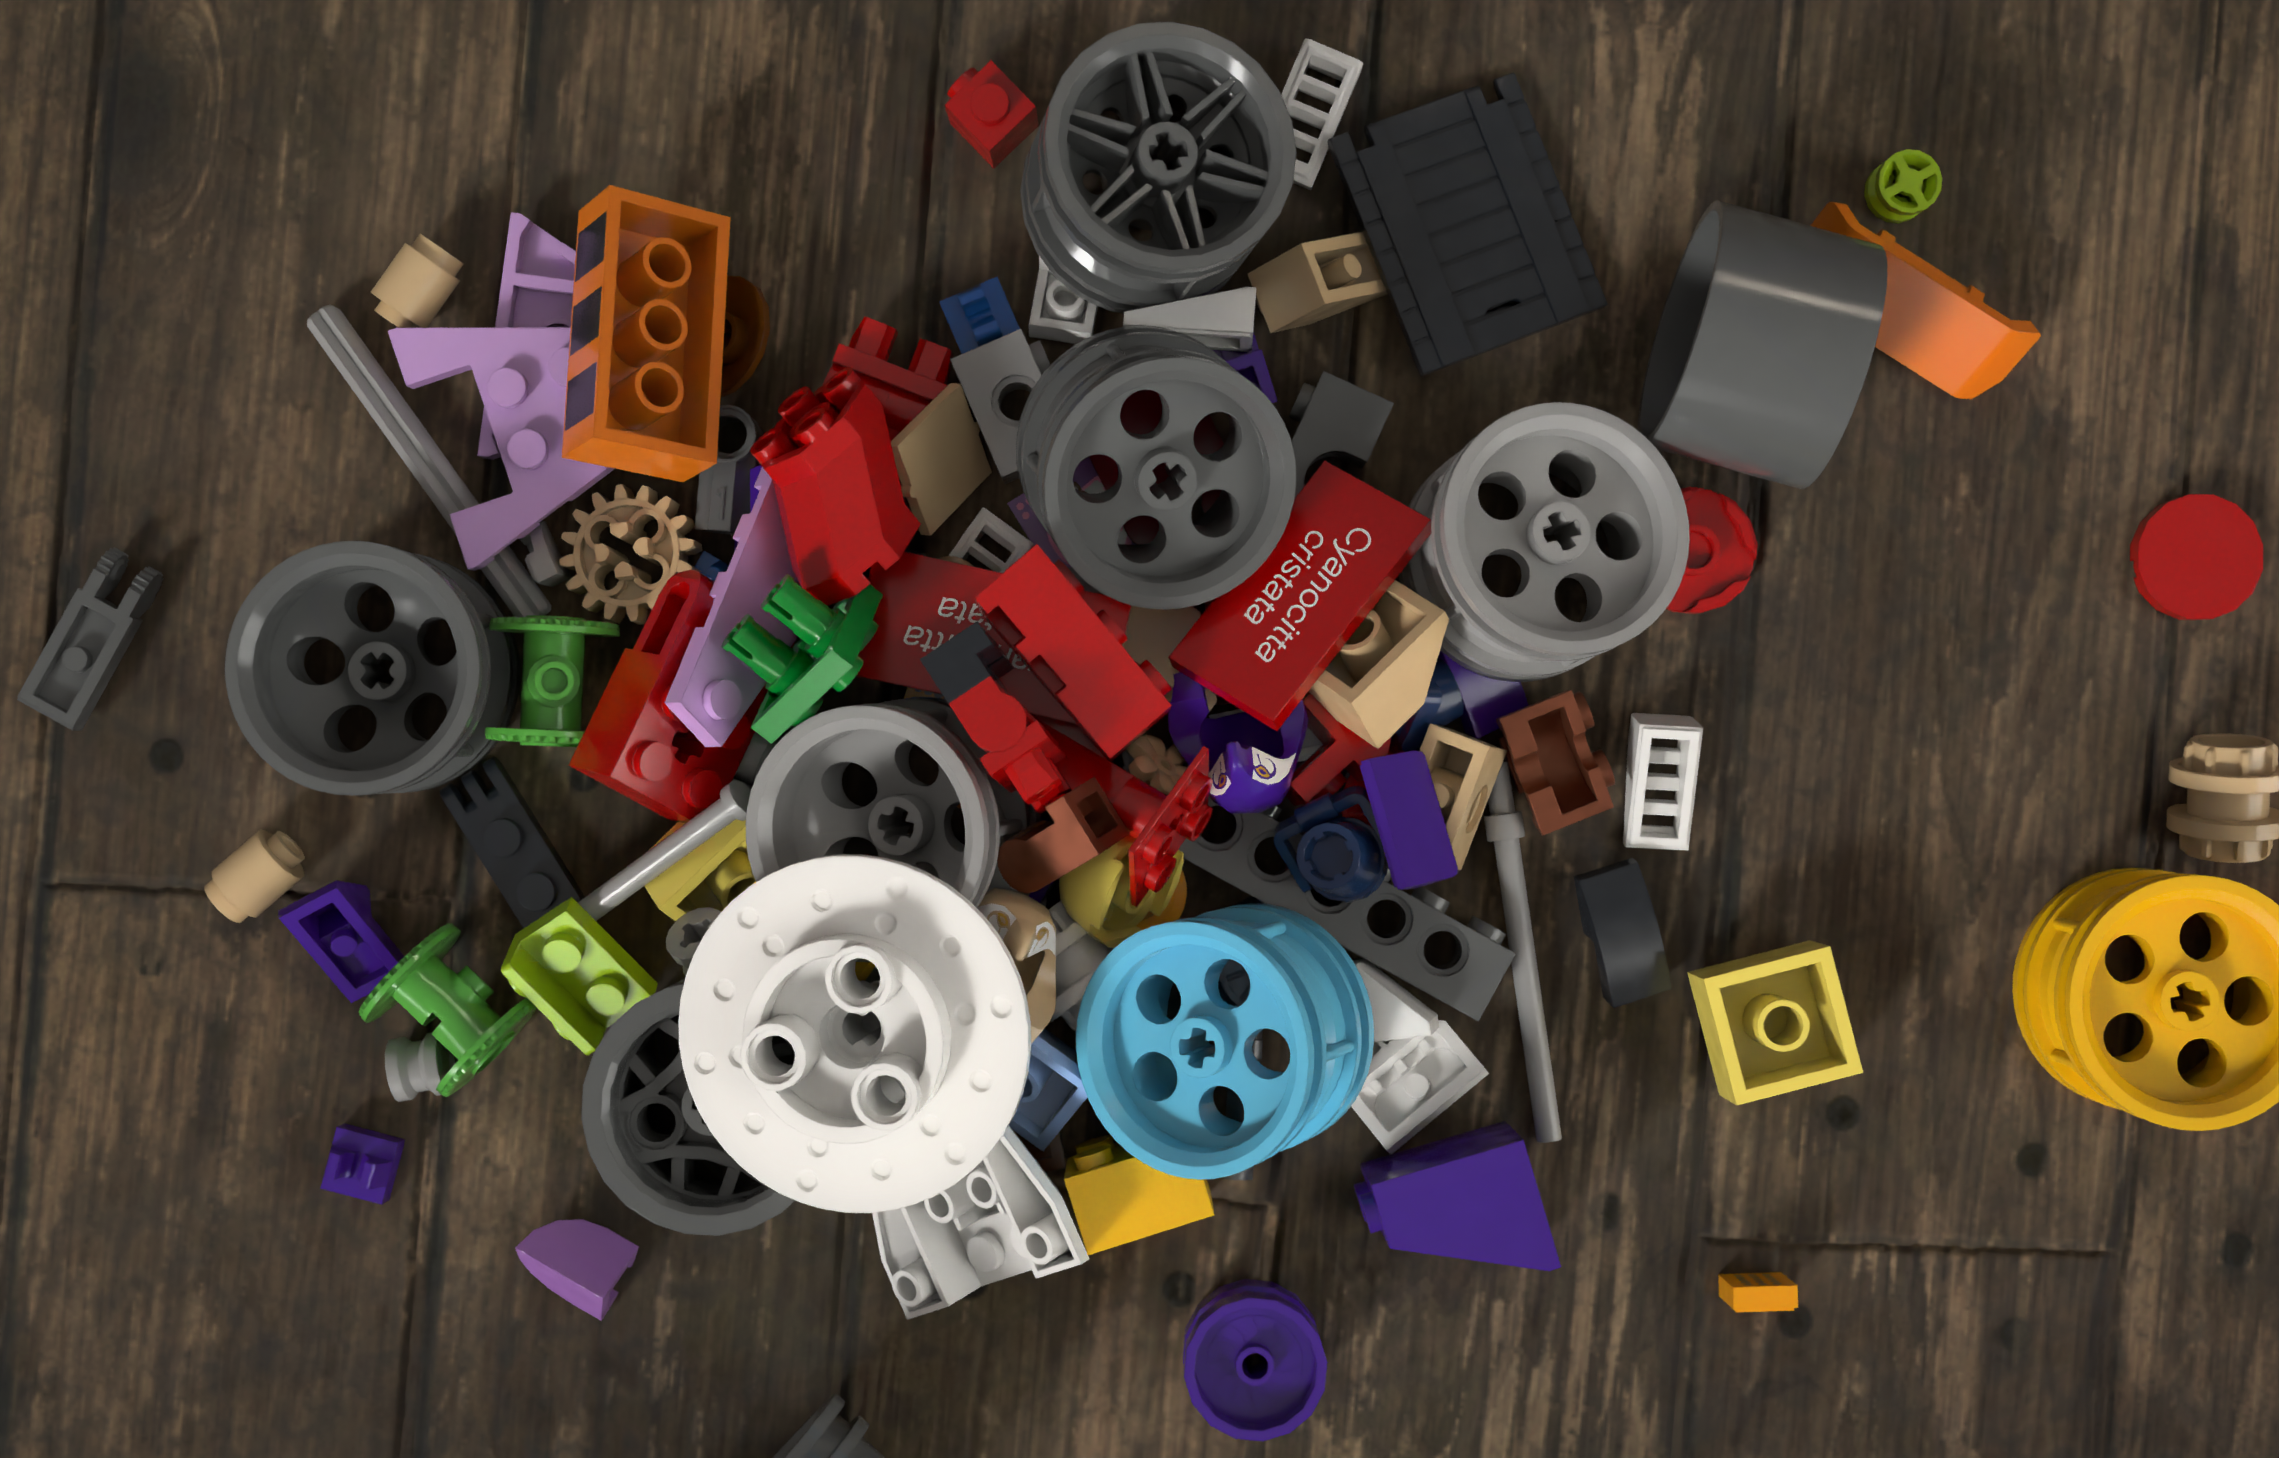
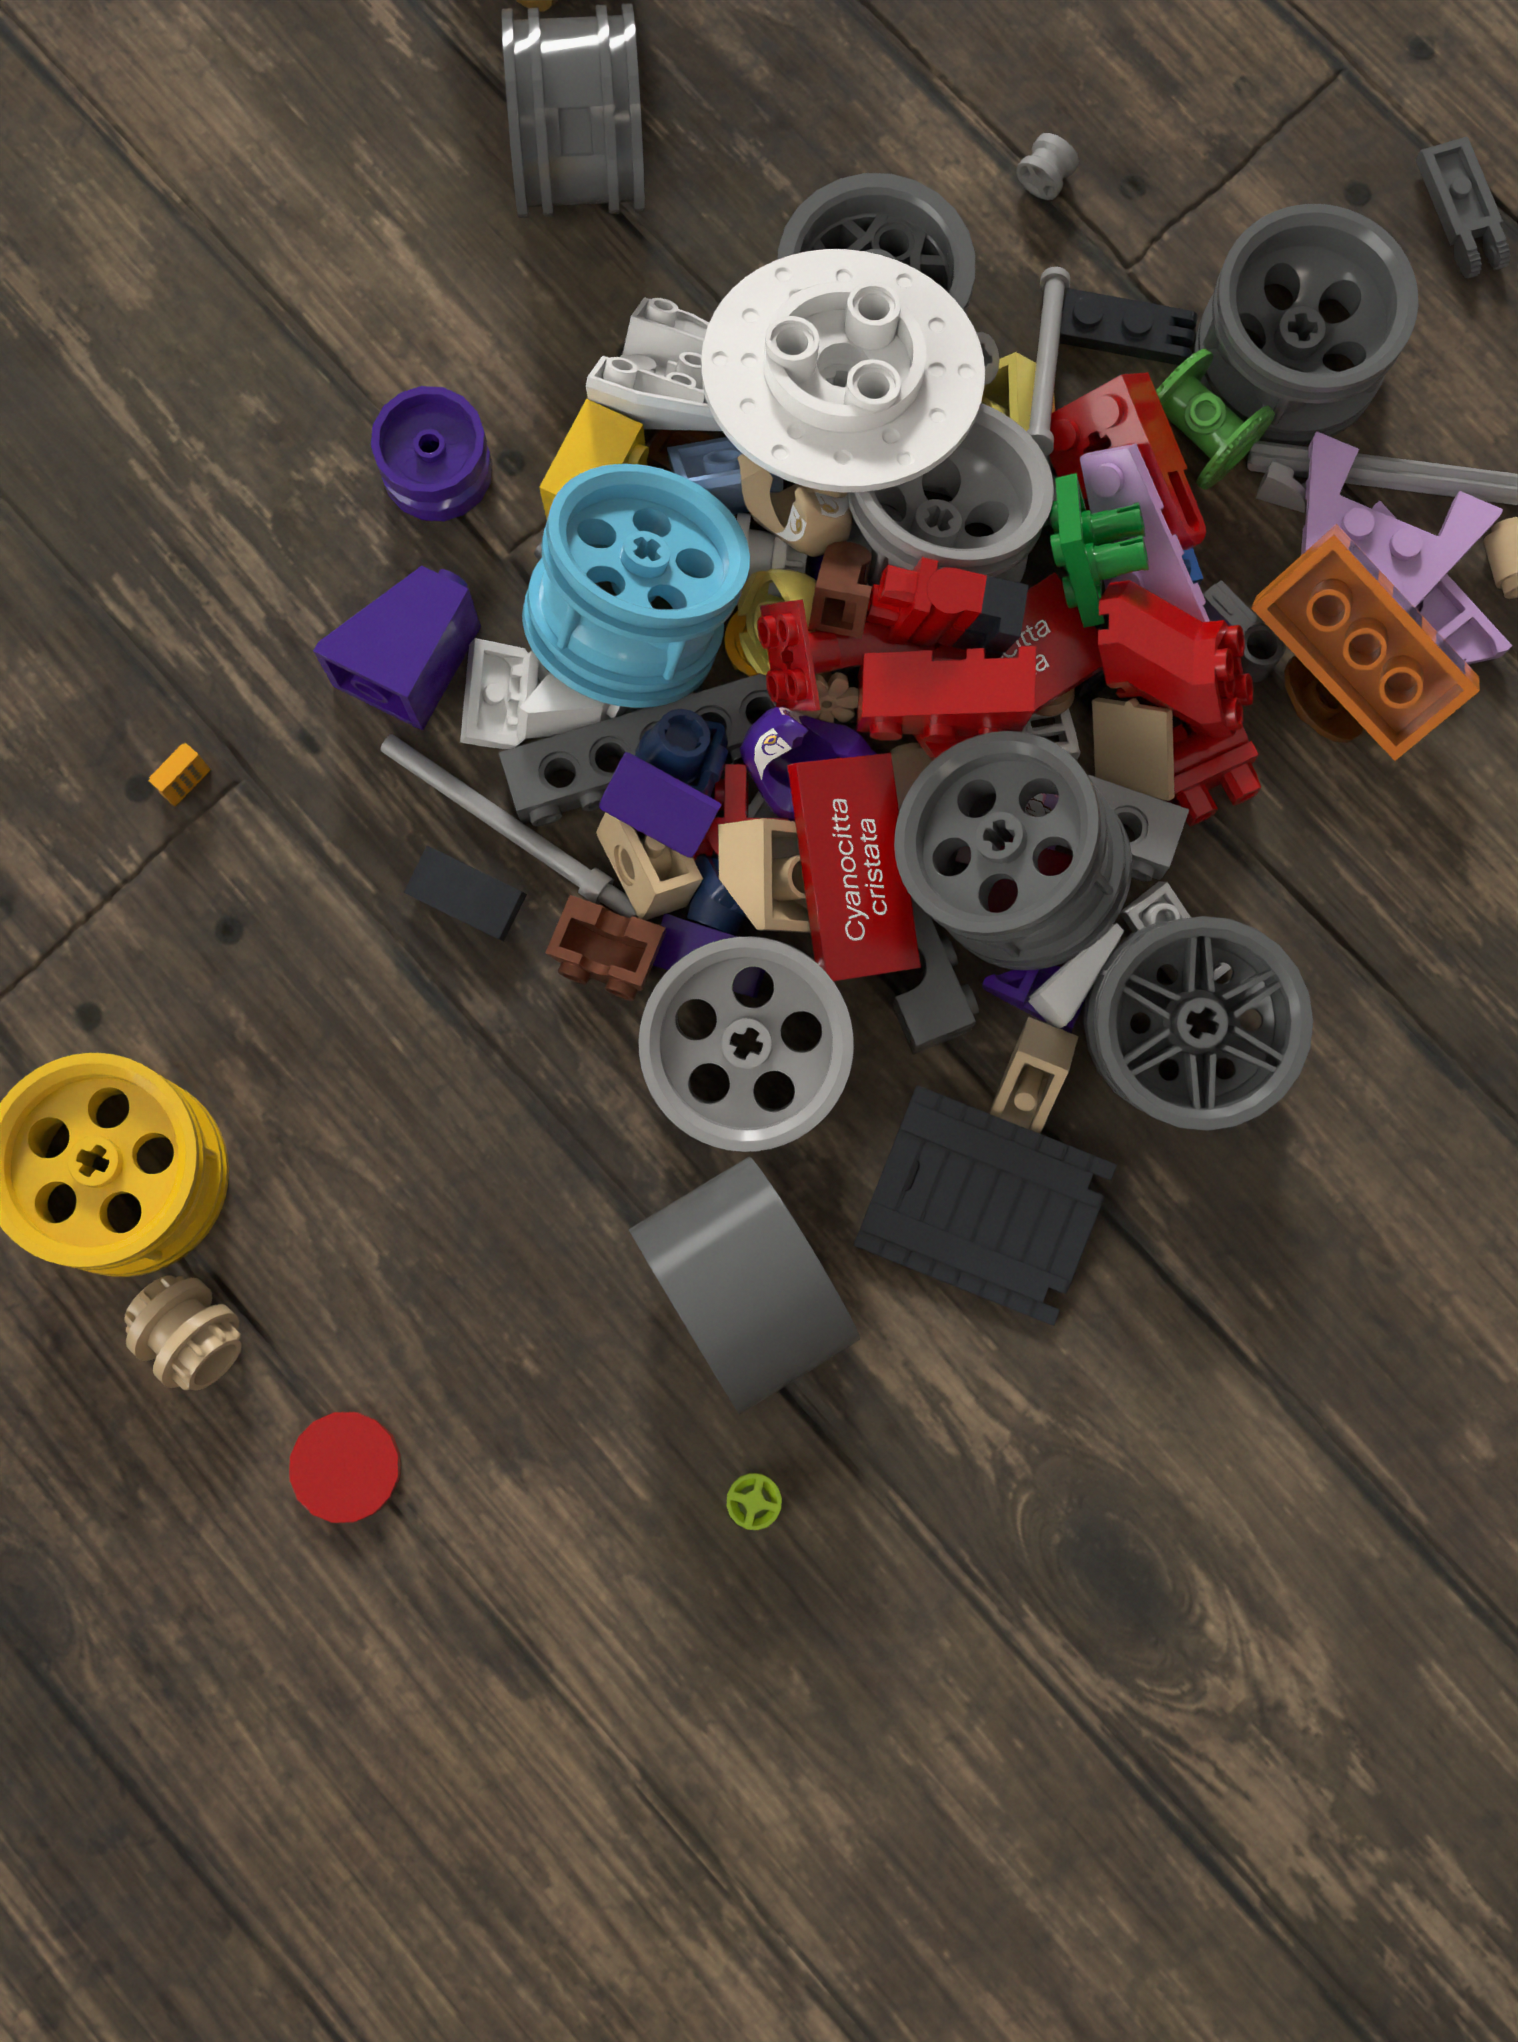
camera: 130 degrees right, 10 degrees down
tan brick [204,830,305,923] -> none
dark purple slope [278,880,404,1003] -> none
dark purple tile [320,1123,405,1205] -> none
bright green hose [358,924,537,1097] -> none
lime bracket [501,897,658,1055] -> none
medium lavender brick [515,1219,639,1321] -> none
tan gear [559,484,702,625] -> none
blue tile [939,277,1020,354] -> none
red brick [945,60,1039,169] -> none
white slope [1281,39,1363,190] -> none
white slope [1623,713,1703,851] -> none
red tile [1666,487,1758,614] -> none
light yellow brick [1687,940,1863,1105] -> none
orange piece [1810,202,2041,399] -> none

